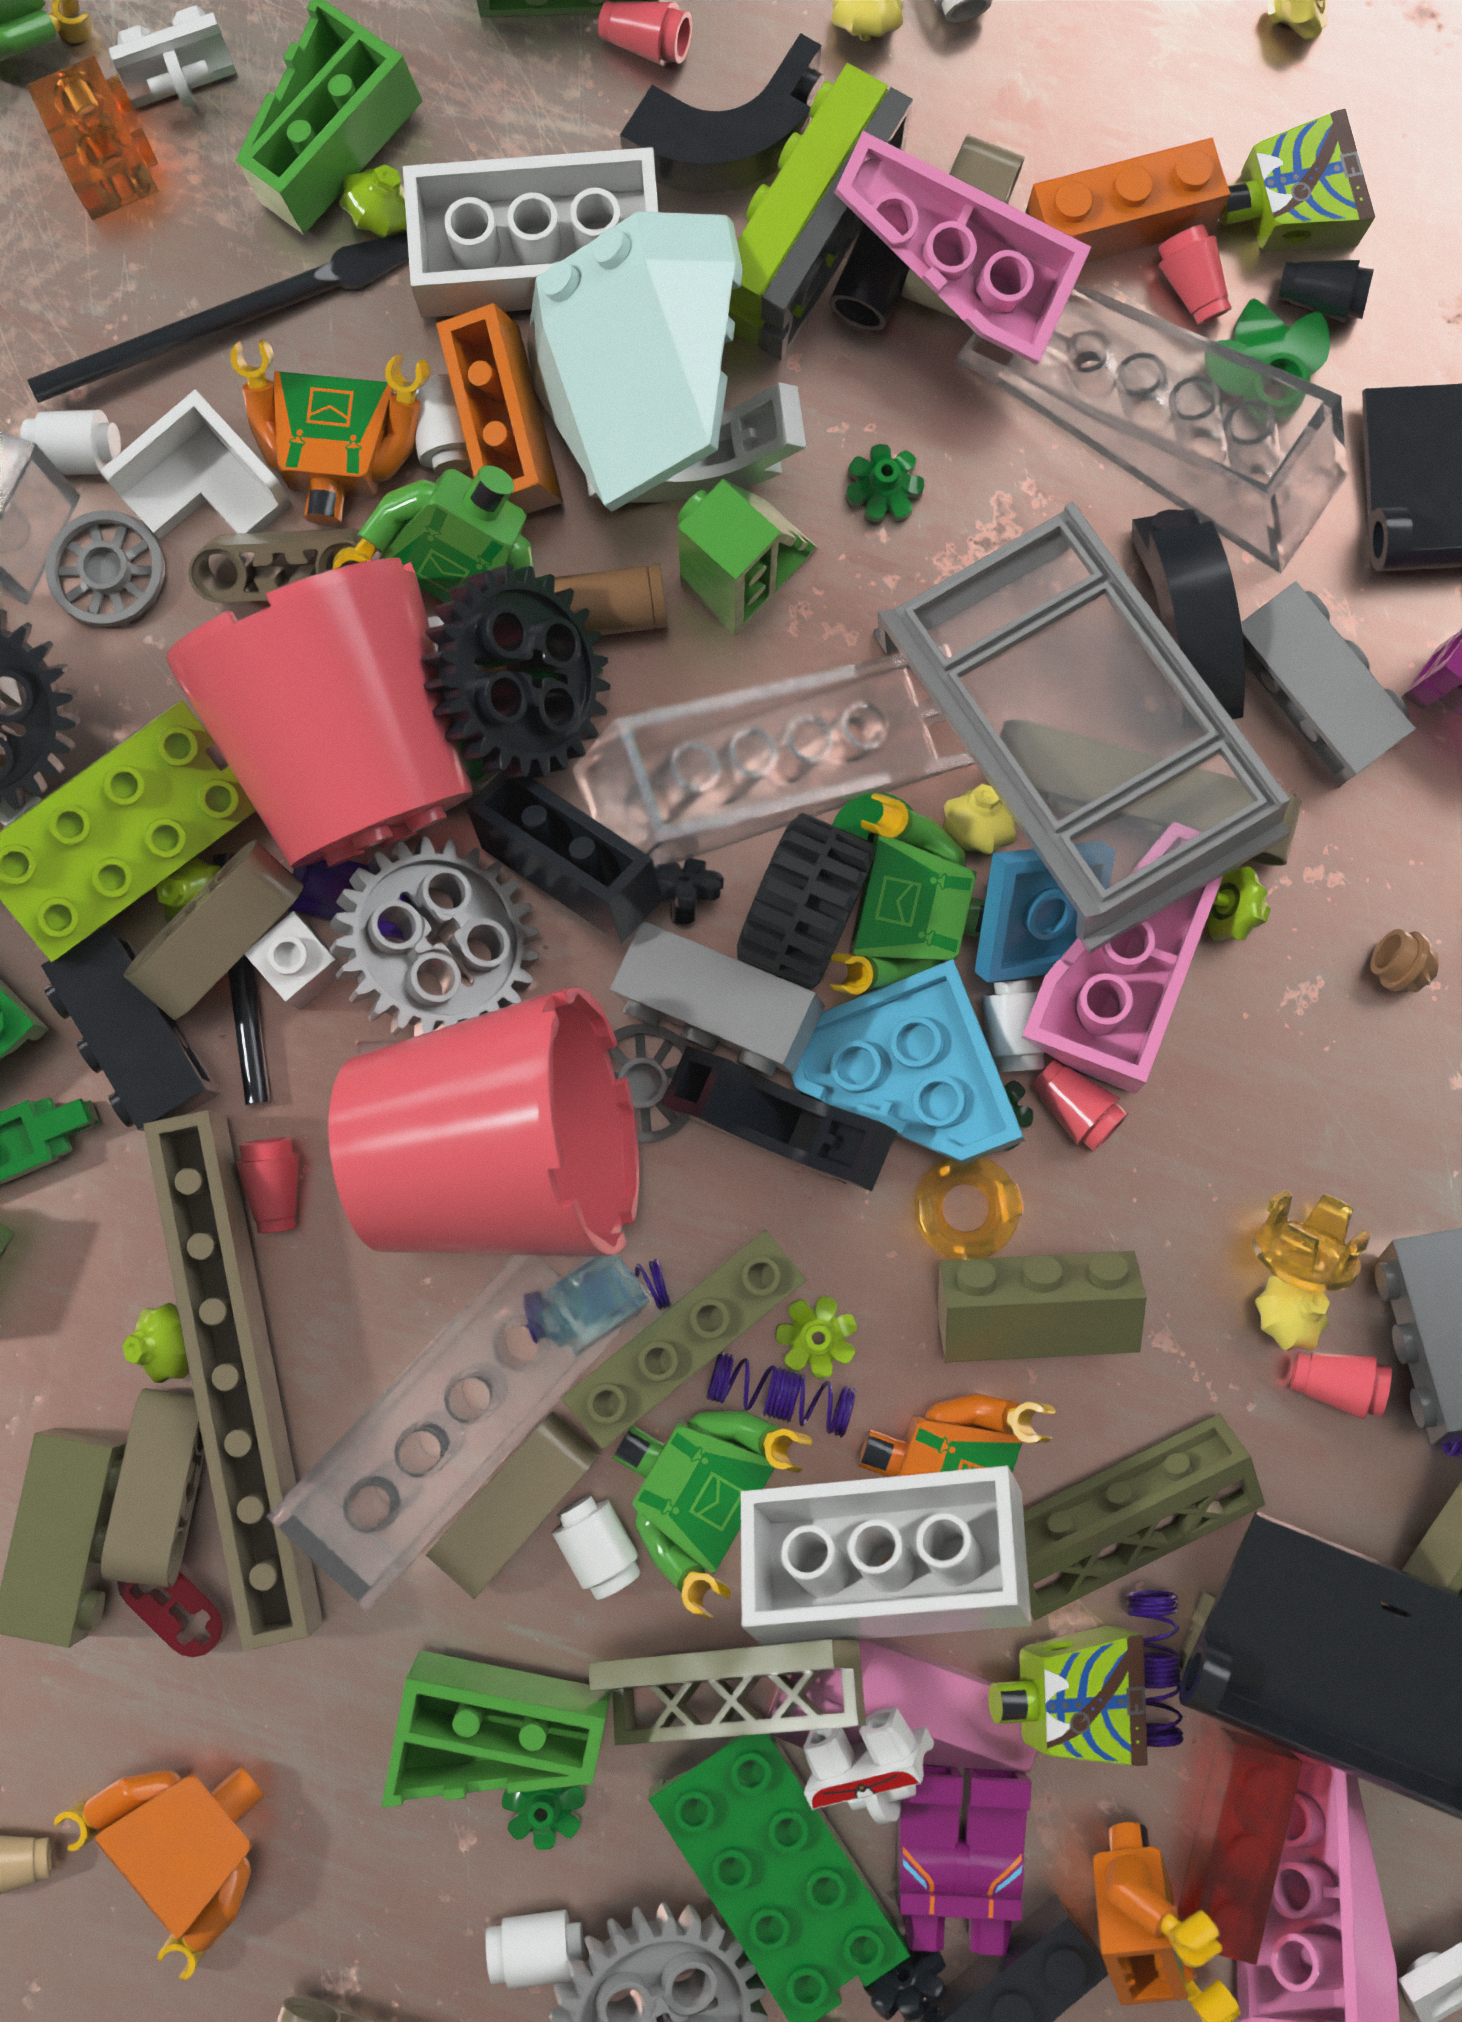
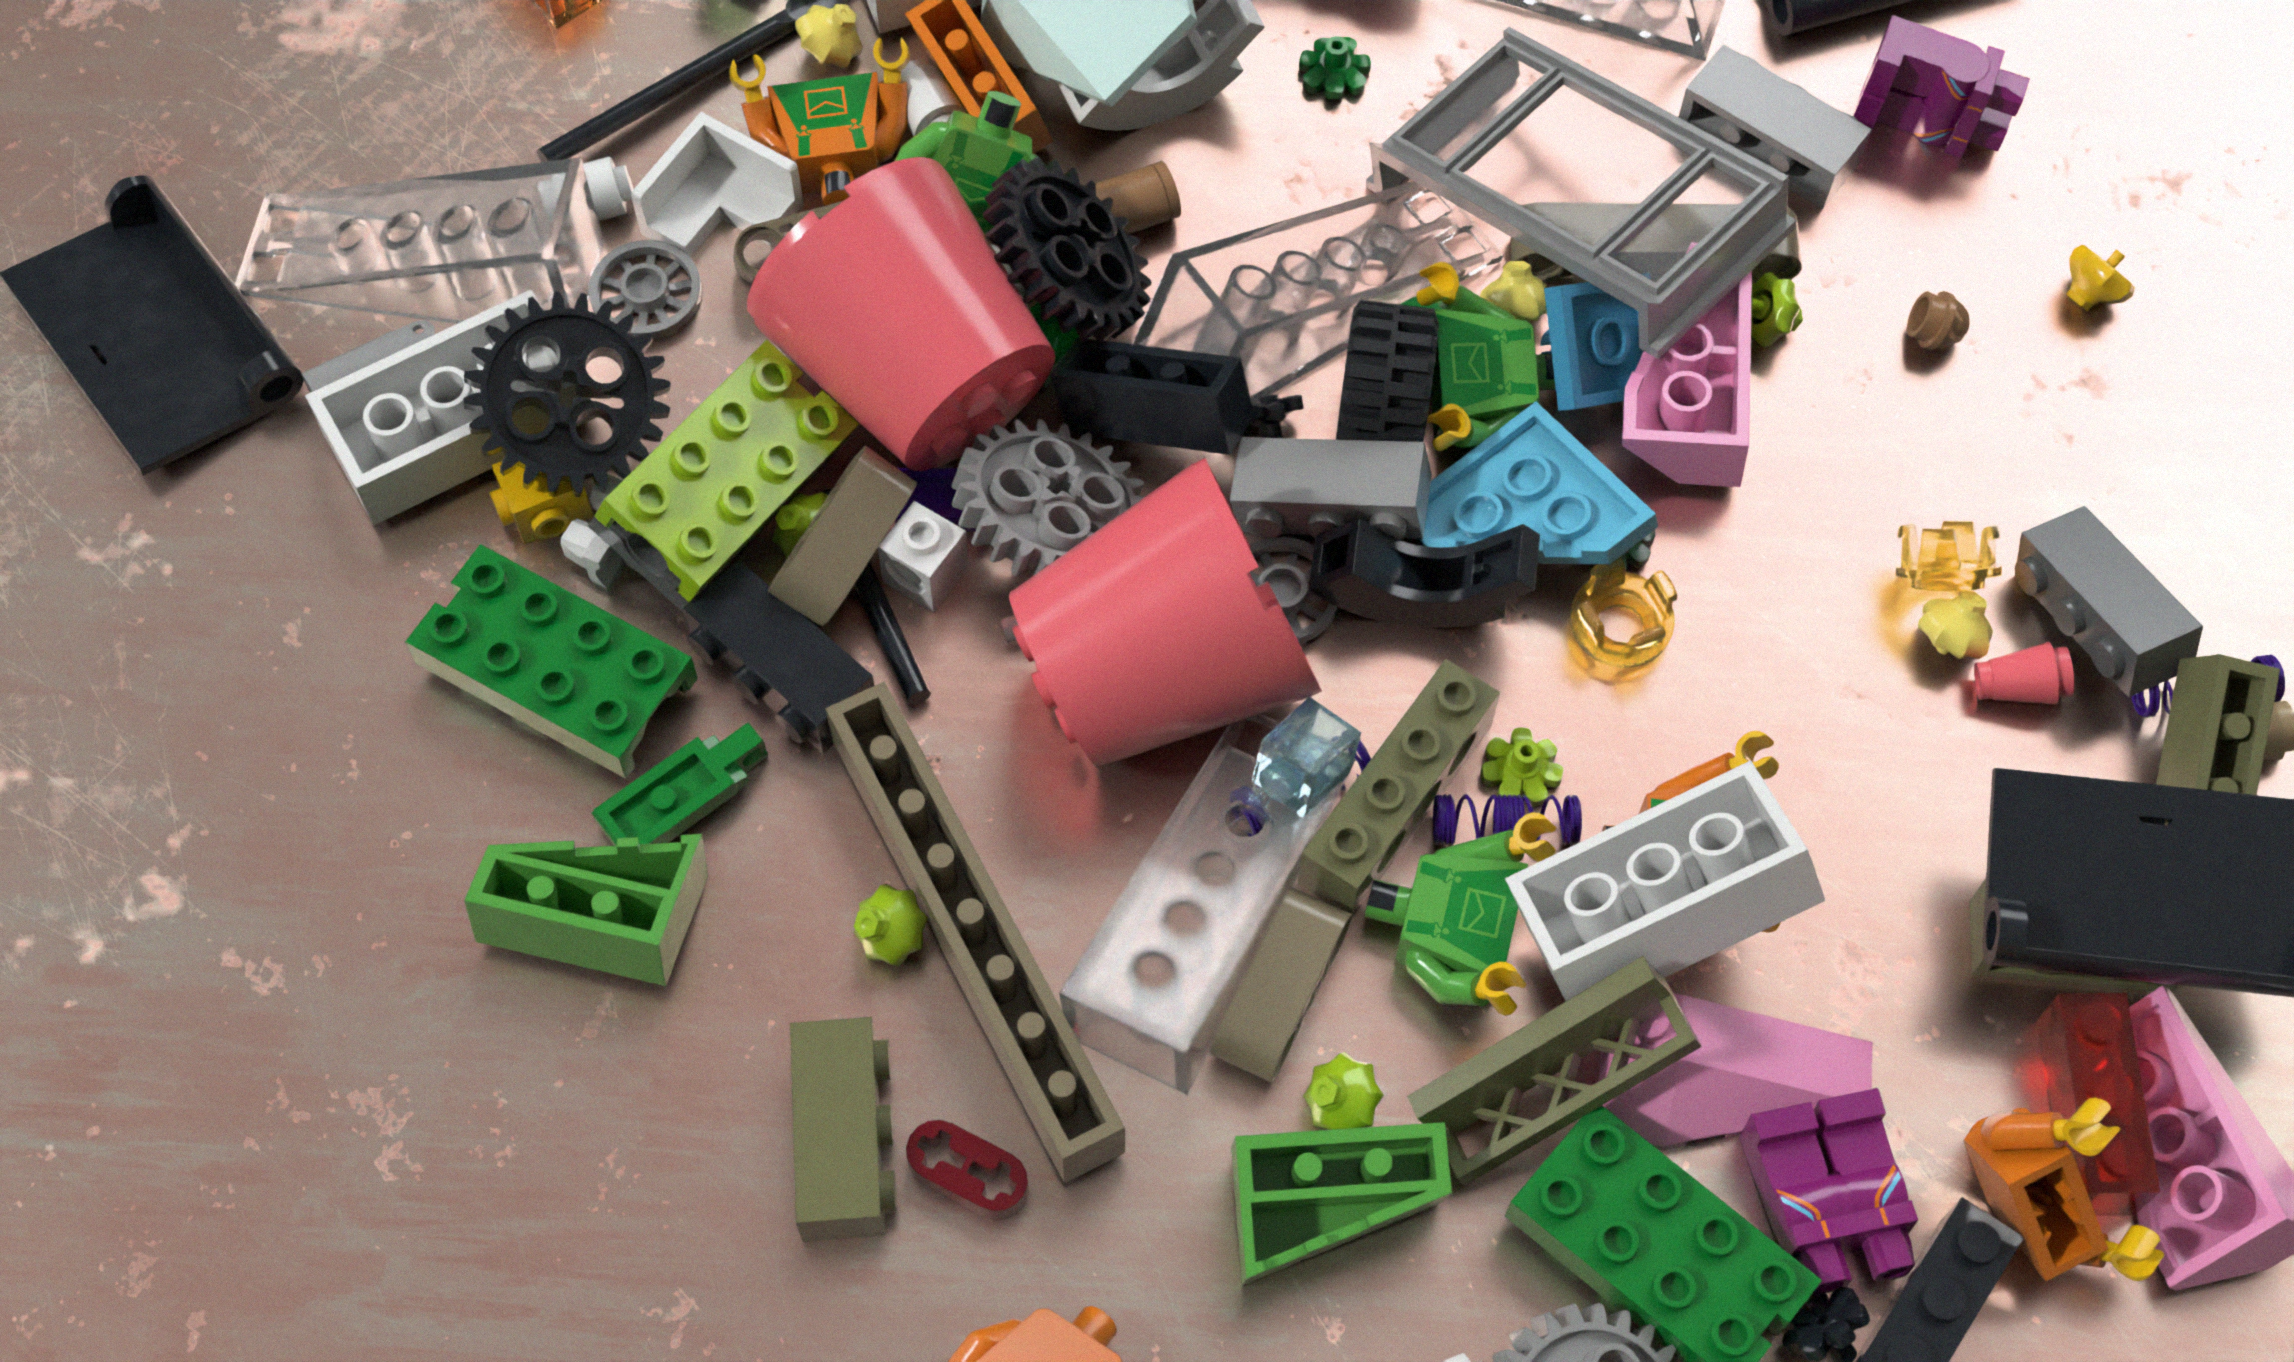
camera: 15 degrees left, 20 degrees down
dark tan beam [101,1388,205,1588] -> none
coral cone [235,1137,300,1234] -> none
green plant [502,1785,586,1850] -> none
white brick [552,1495,641,1600] -> none
bright green wedge [677,479,818,635] -> none
white hips [803,1706,934,1825] -> none
olive brick [938,1251,1147,1363] -> none
white brick [982,980,1045,1072] -> none
torso [988,1625,1148,1766] -> none
olive fence [1023,1413,1265,1621] -> none
coral cone [1031,1059,1128,1152] -> none
dark purple piece [1125,1590,1184,1747] -> none
black arch [1132,508,1245,729] -> none
none -> light yellow piece [795,4,863,68]
none -> lime piece [1303,1052,1384,1130]

